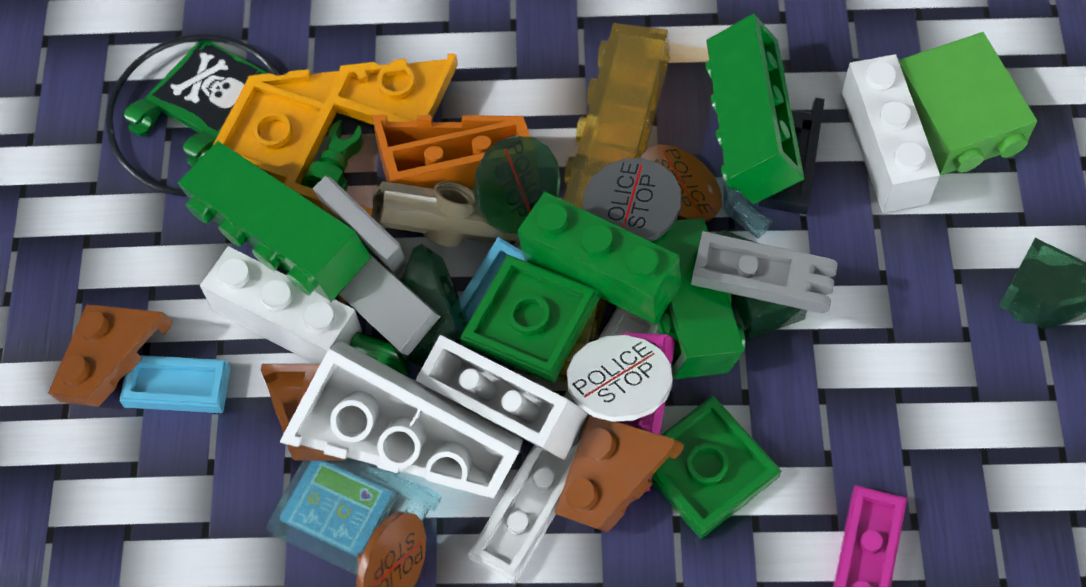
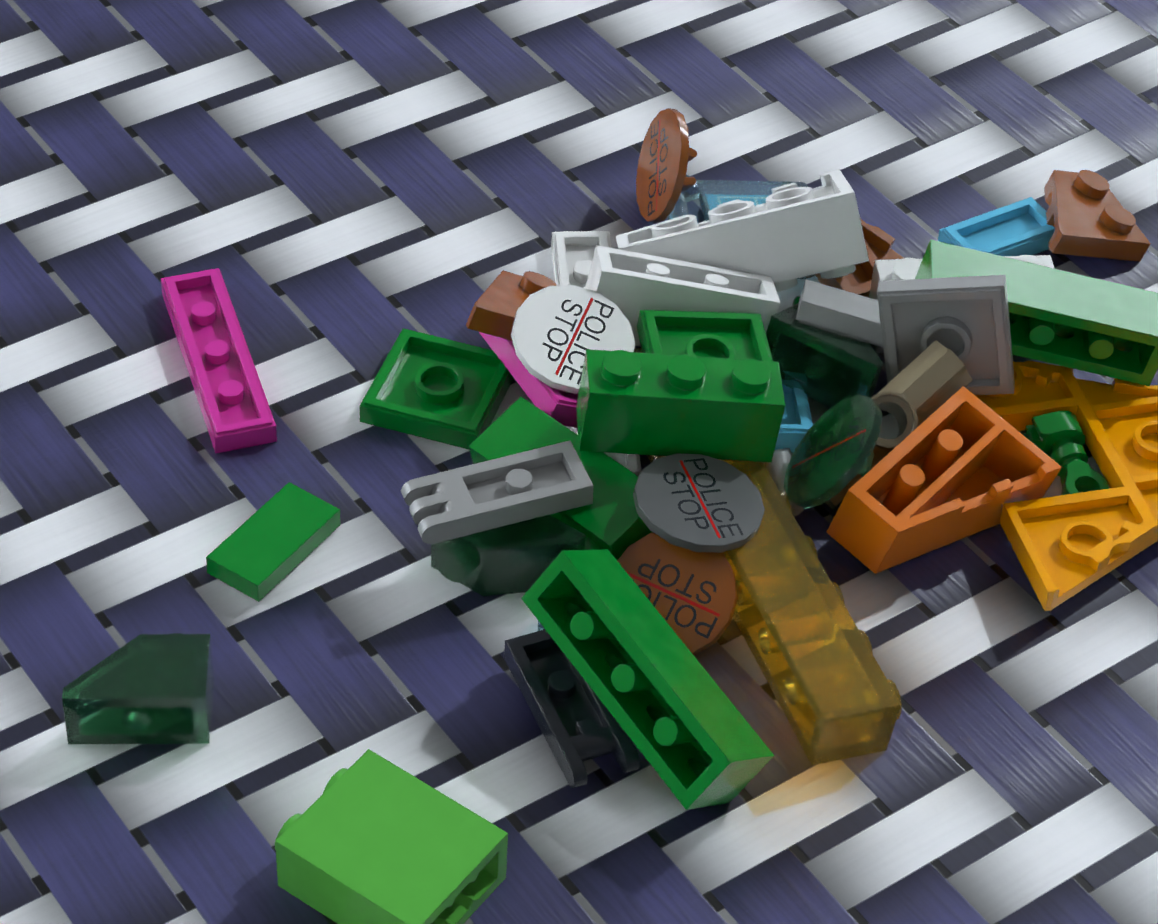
camera: 140 degrees right, 20 degrees down
white brick [841,54,940,213] -> none
none -> green tile [206,482,341,602]

